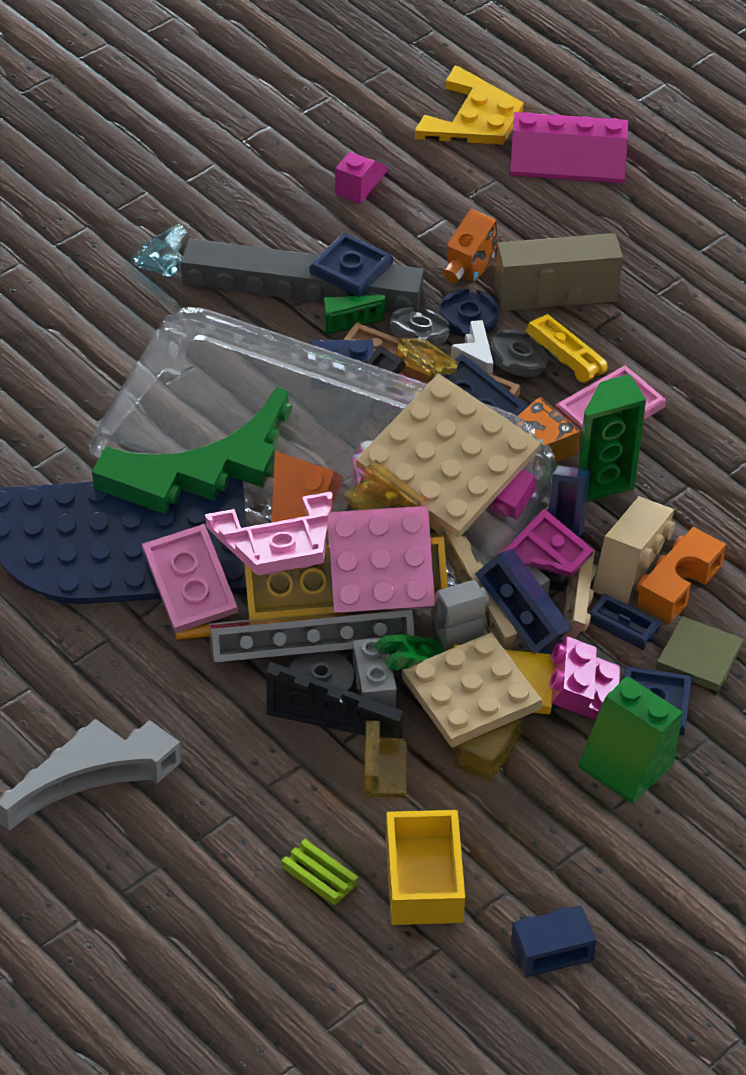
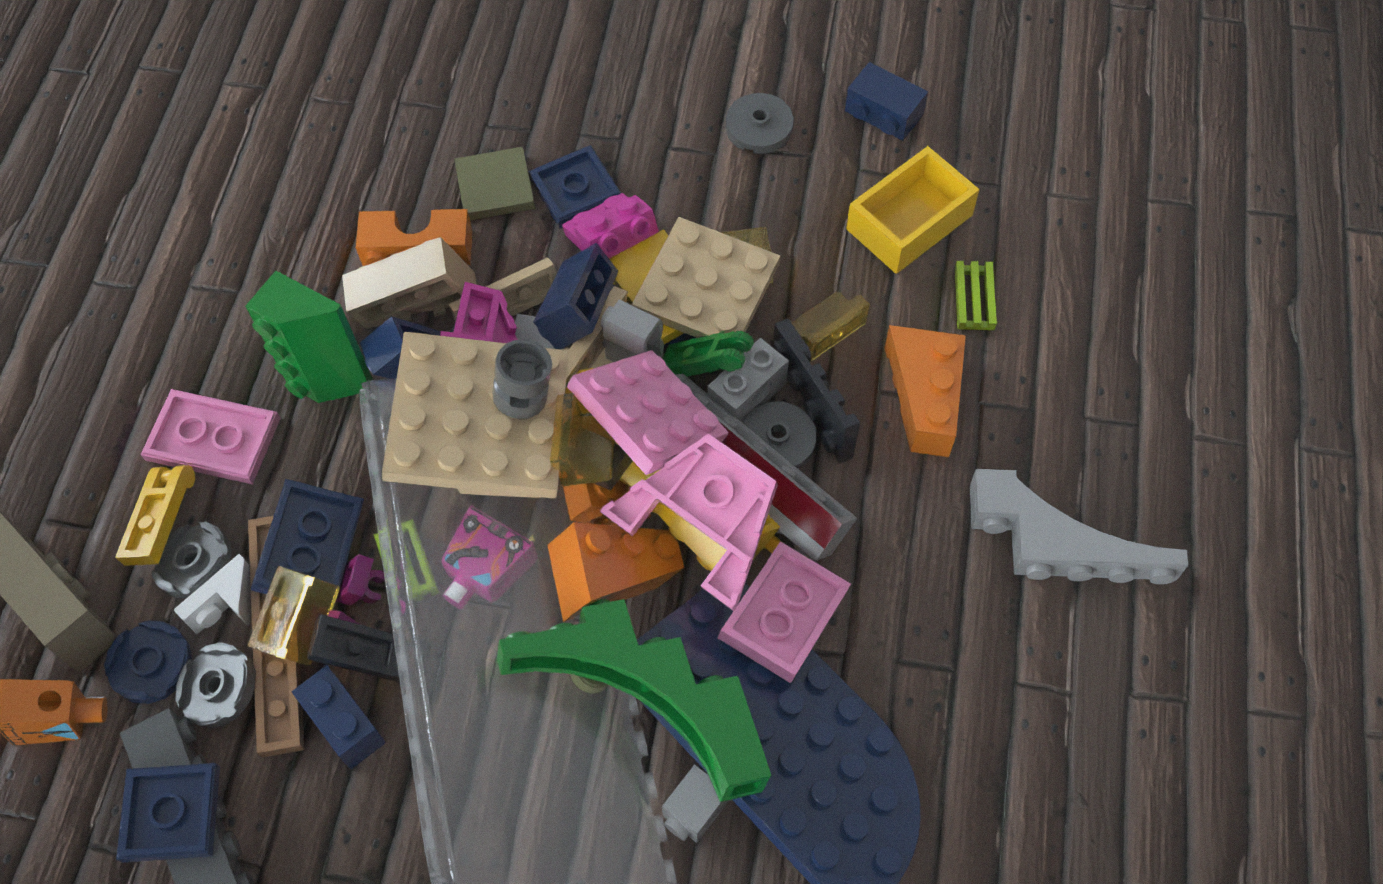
camera: 125 degrees left, 15 degrees up
green slope [324,295,385,334] -> none
orange torso [511,397,580,469] -> none
green slope [578,676,683,804] -> none
dark blue tile [588,593,661,650] -> none
none -> dark grey wheel [492,340,552,419]
none -> dark grey plate [725,93,794,154]
none -> orange wedge [884,325,966,457]

